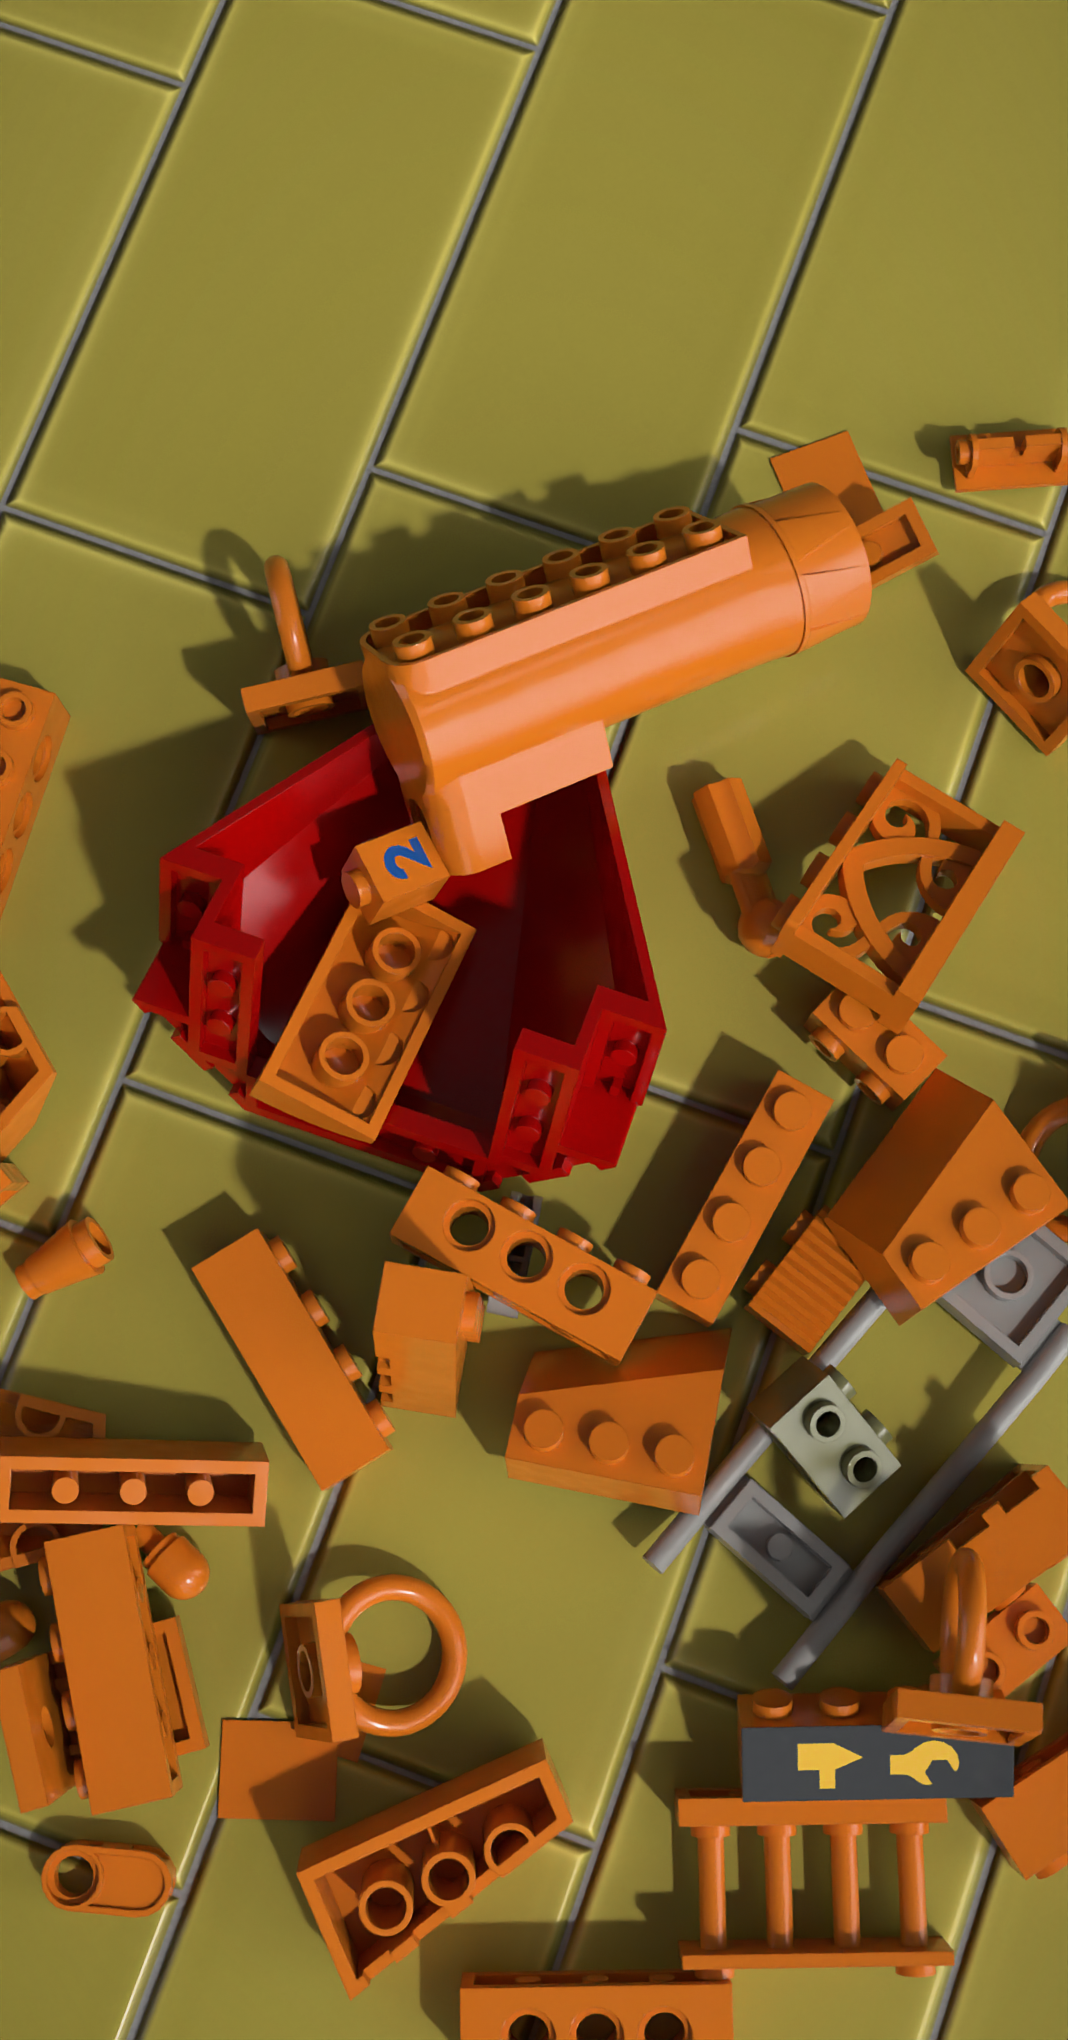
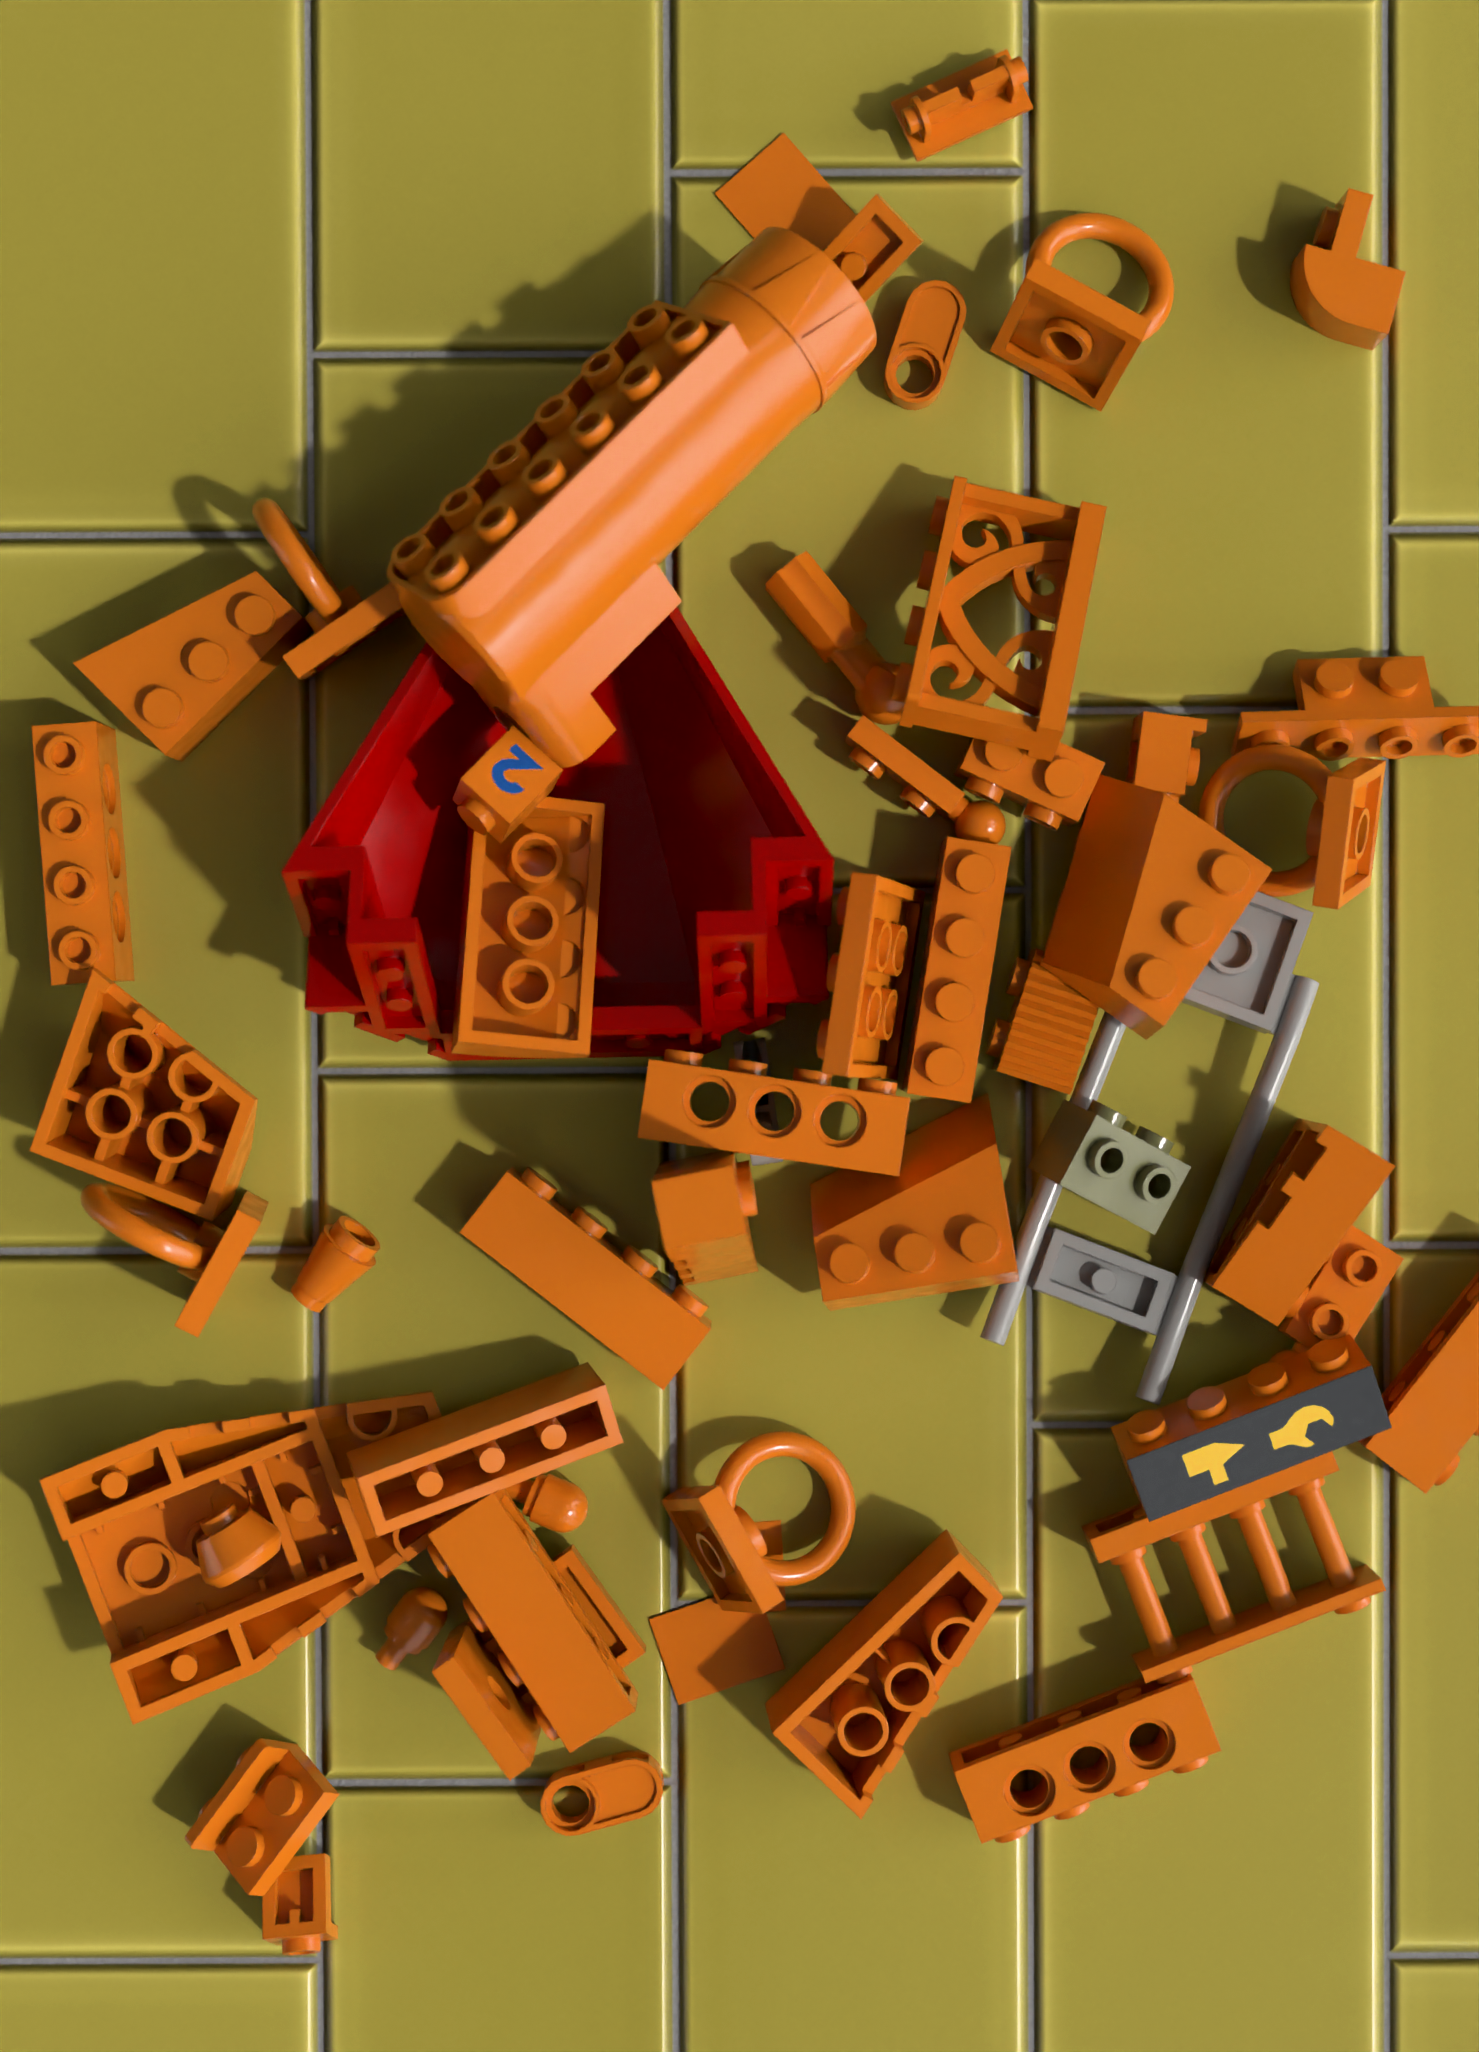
camera: 20 degrees left, 10 degrees up
orange tile [882,1547,1043,1747] -> none
none -> orange wedge [73,571,313,762]
none -> orange plate [816,872,925,1080]
none -> orange plate [845,715,1006,844]
none -> orange piece [883,280,967,410]
none -> orange brick [1125,711,1208,803]

